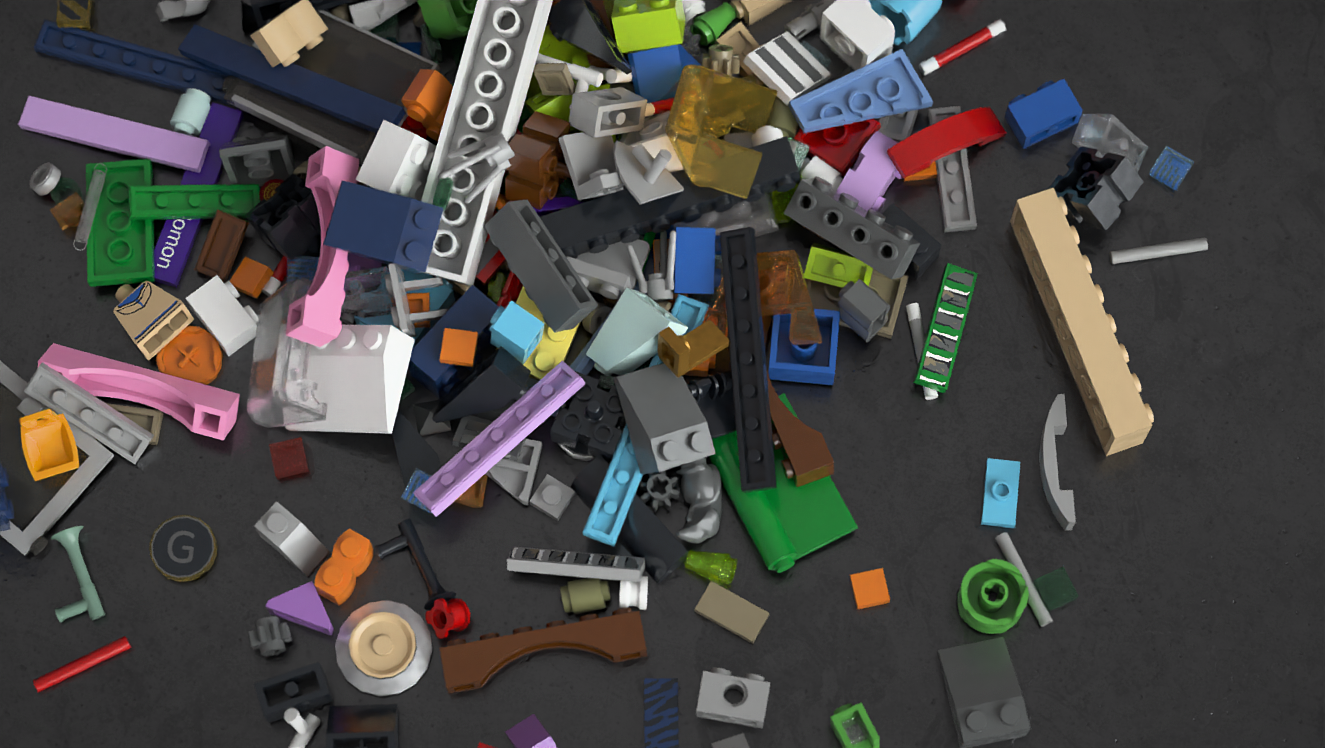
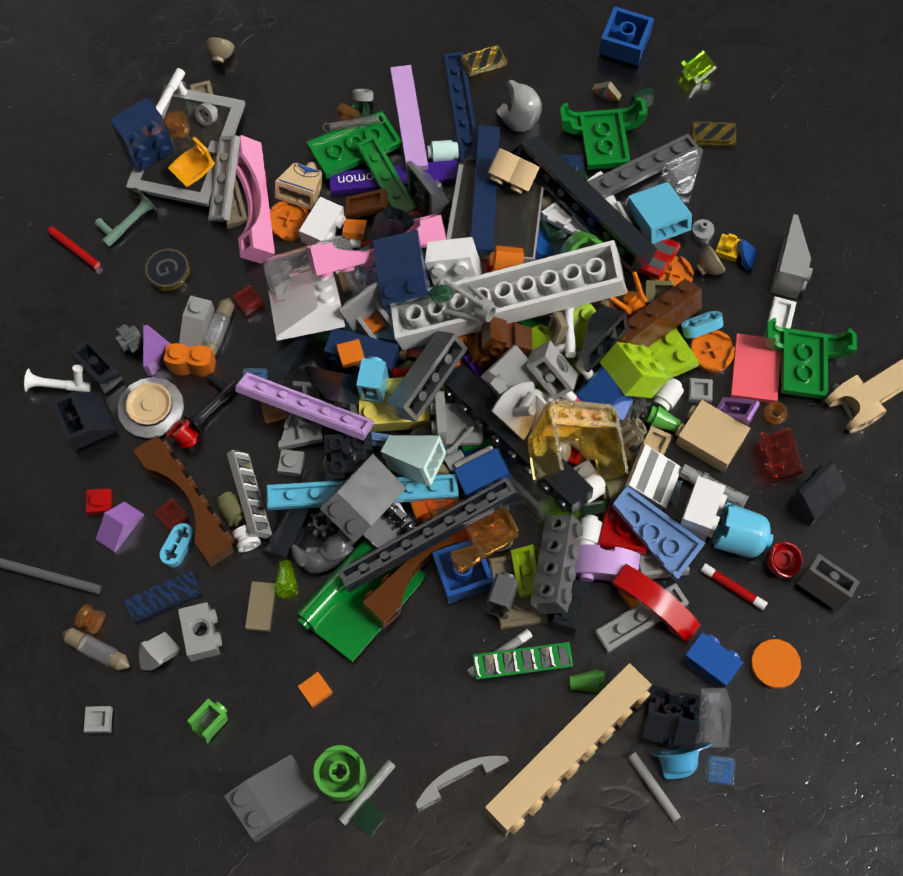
camera: 65 degrees right, 5 degrees down
pearl gold bracket [657,320,729,378] -> none
medium azure plate [981,458,1021,528] -> none
none -> clear red plate [154,498,189,532]
none -> medium azure beam [160,523,195,568]
none -> clear piece [203,298,235,357]
none -> bright green cone [570,669,606,693]
none -> dark azure piece [652,742,712,779]
none -> orange tile [750,639,801,689]

